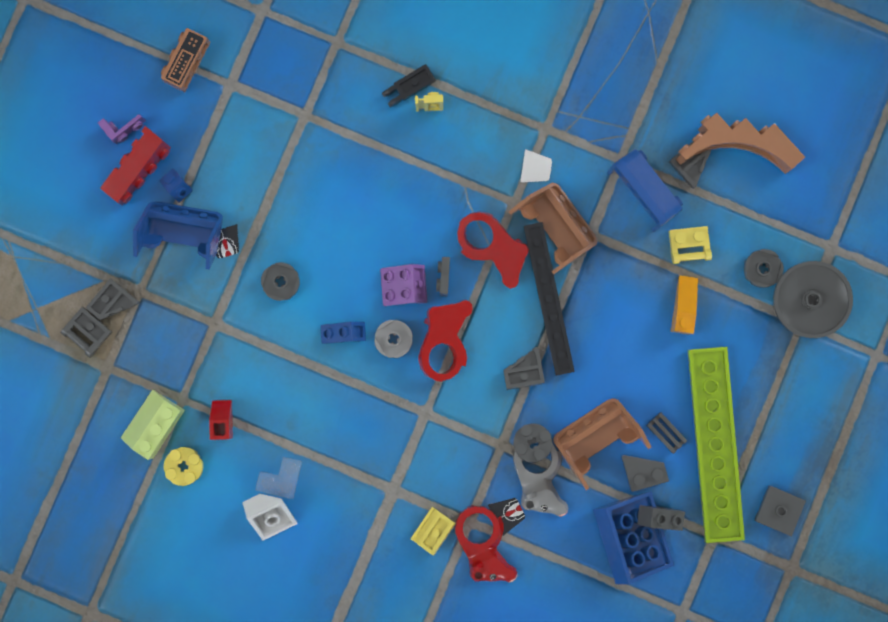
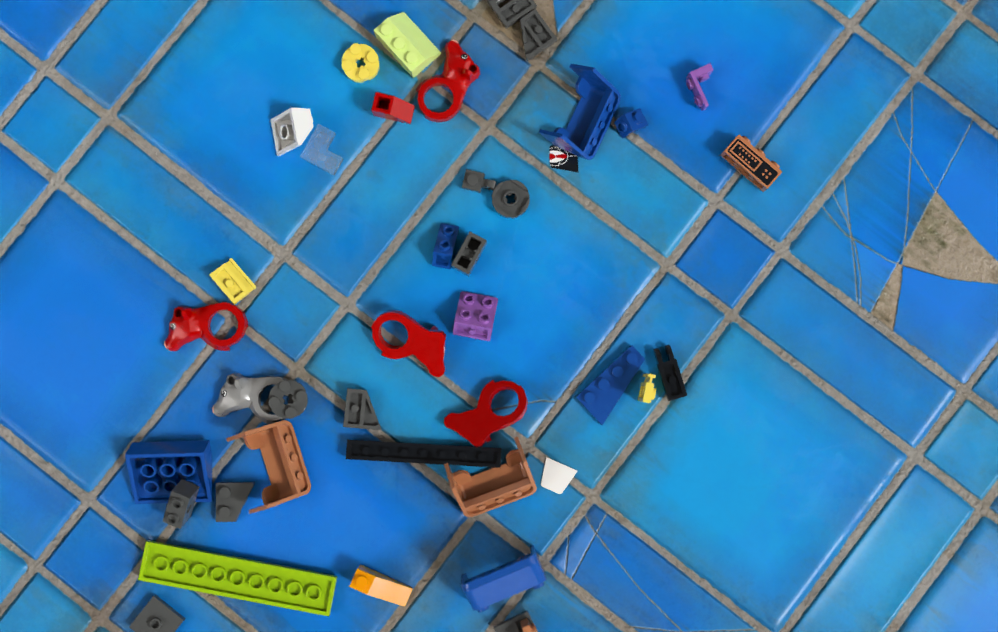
camera: 105 degrees right, 0 degrees up
red wedge [100,126,171,205] -> none
light grey plate [374,320,413,358] -> none
dark grey plate [436,257,450,297] -> none
black sticker [488,498,525,536] -> none
dark grey tile [646,412,687,454] -> none
light yellow plate [668,226,712,264] -> none
none -> red animal [416,40,480,123]
none -> dark grey brick [451,232,487,276]
none -> dark grey plate [462,169,497,193]
none -> blue wing [576,345,645,425]

